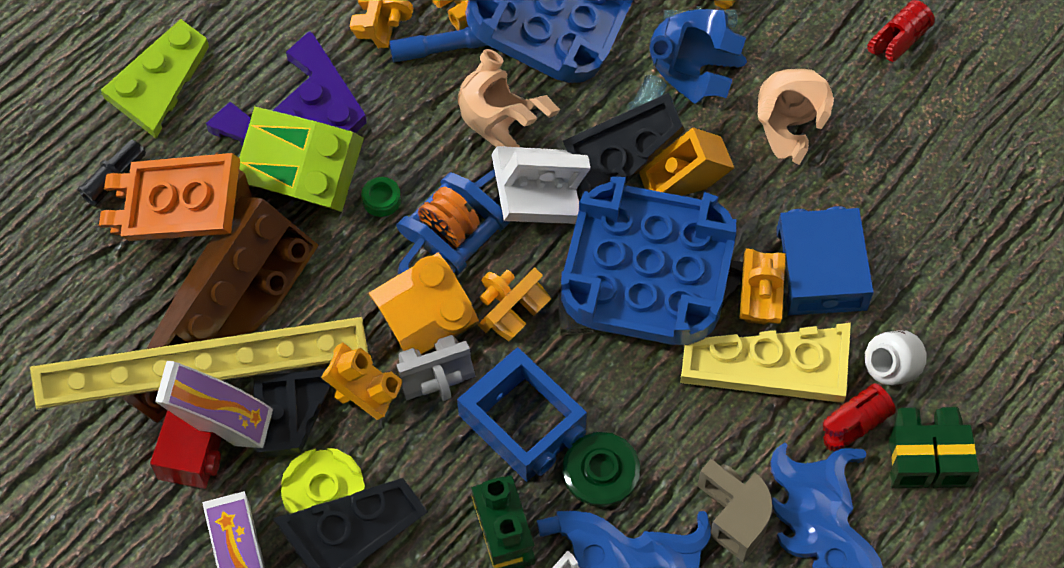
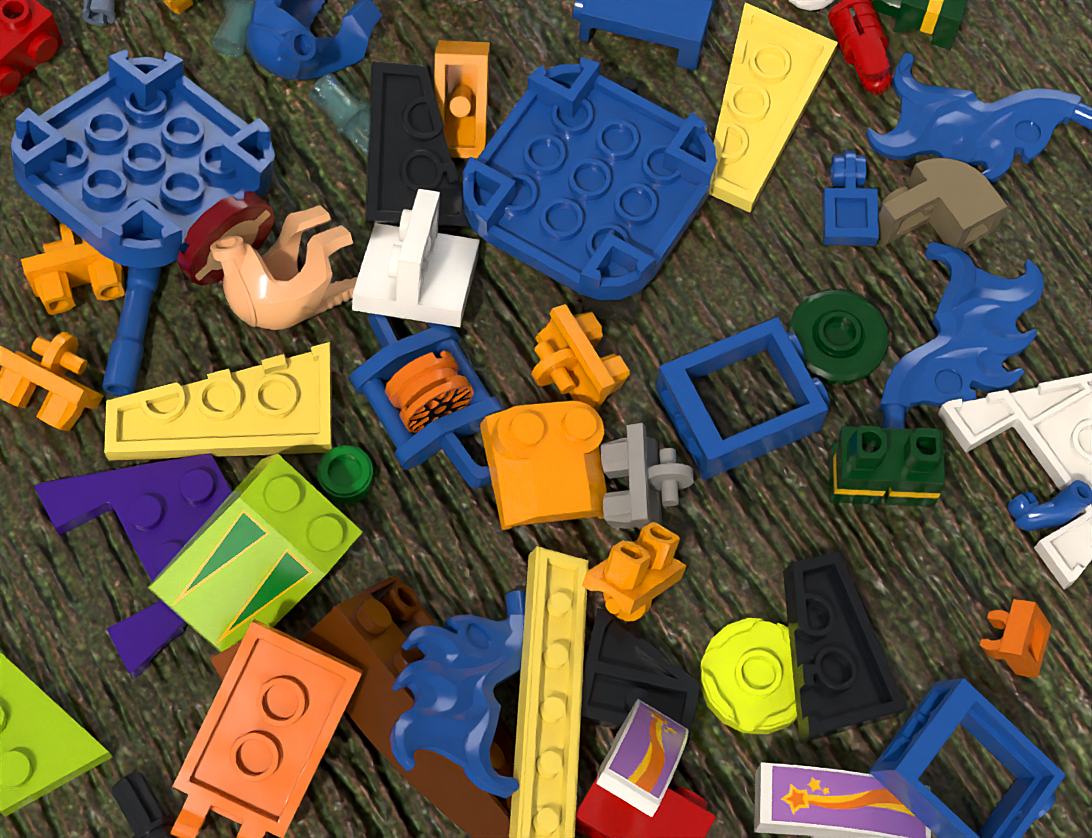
camera: 75 degrees left, 5 degrees up
light orange hips [740,248,786,325] -> none
none -> light yellow wing [104,342,332,461]
none -> tile [177,191,275,286]
none -> blue piece [390,591,526,799]
none -> blue plate [822,150,879,246]

